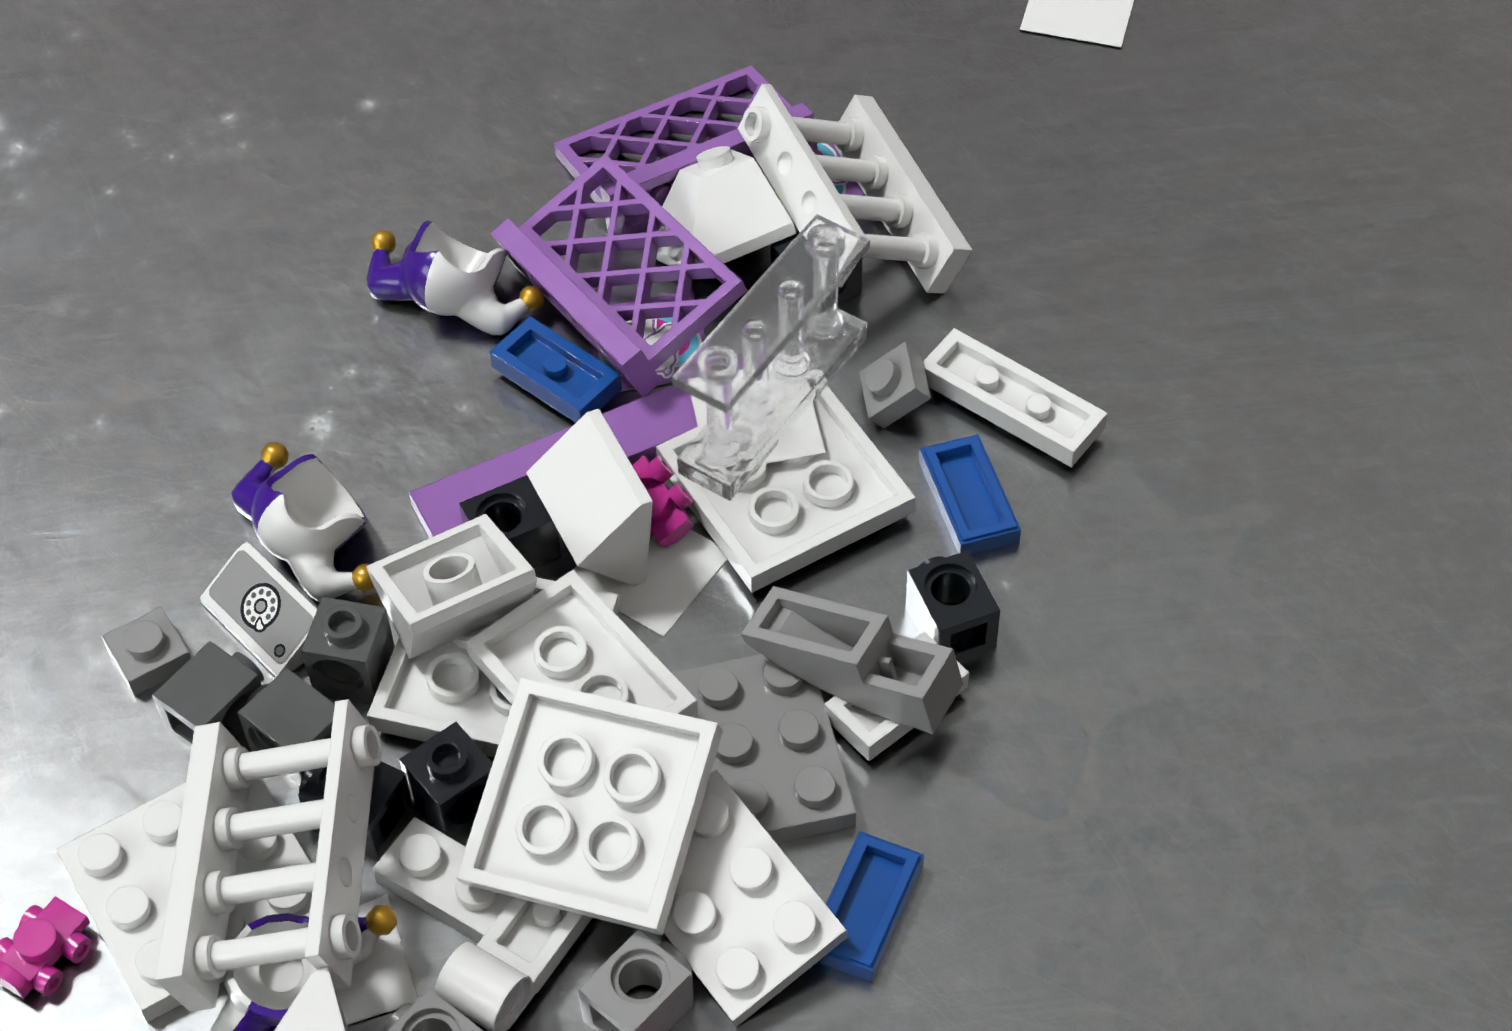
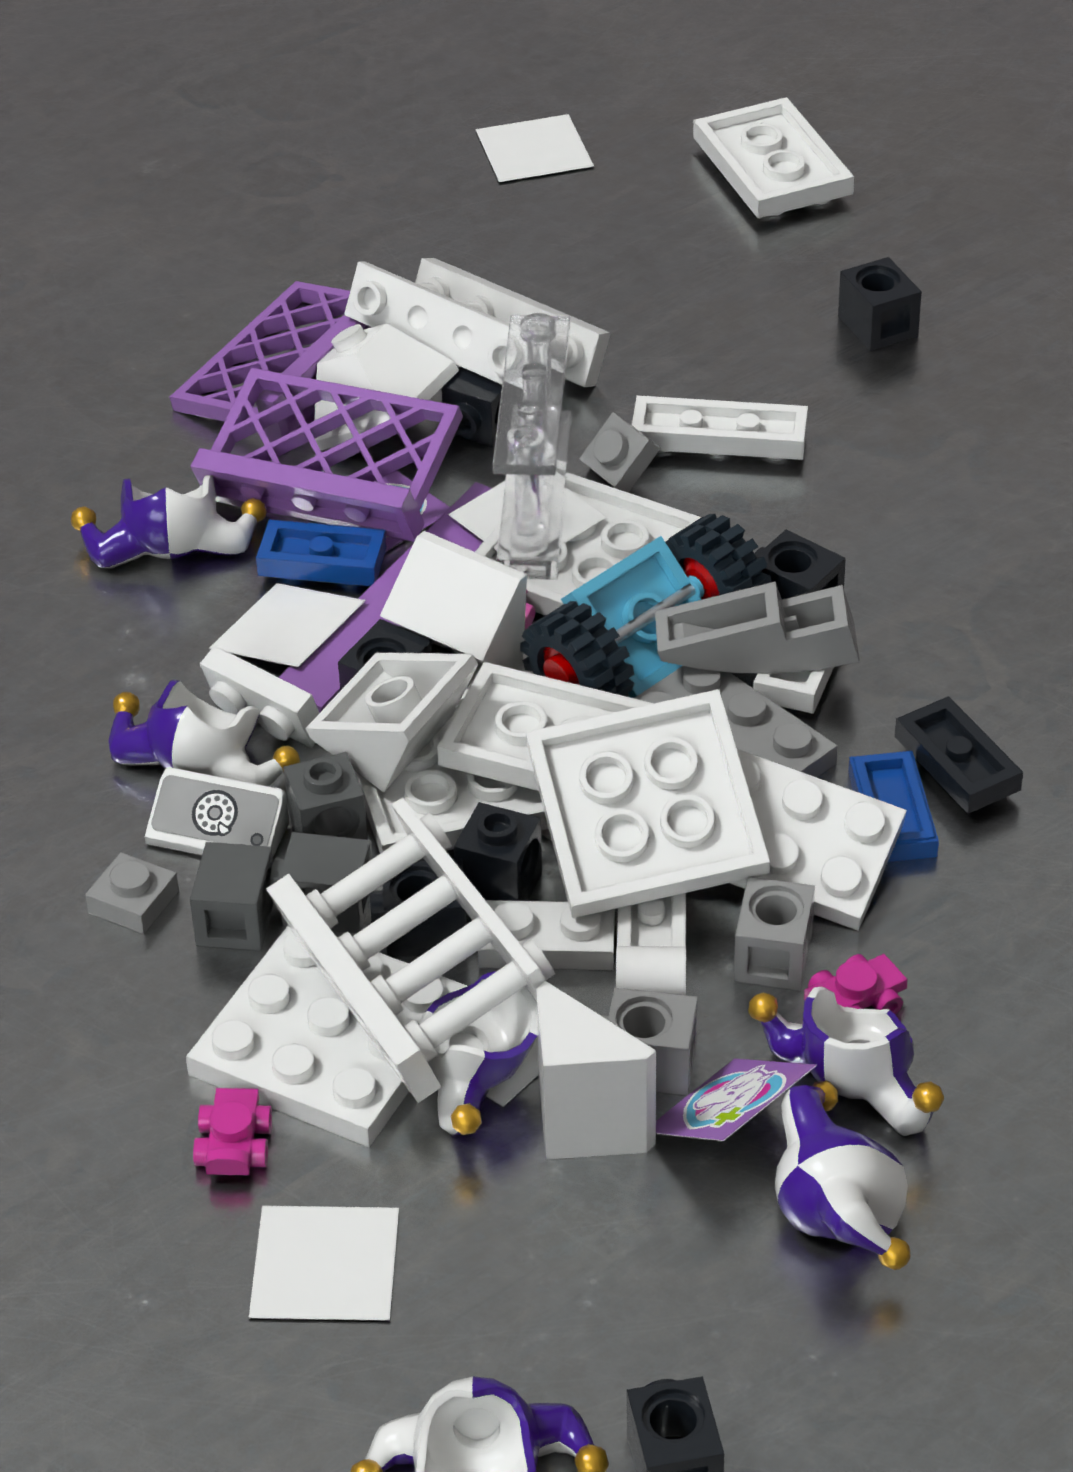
camera: 30 degrees left, 10 degrees down
blue tile [919,434,1021,555] -> none
none -> white plate [200,646,319,748]
none -> white sticker [209,583,366,667]
none -> plate [520,514,772,698]
none -> white plate [693,97,854,218]
none -> black brick [838,257,922,351]
none -> black plate [895,696,1023,814]

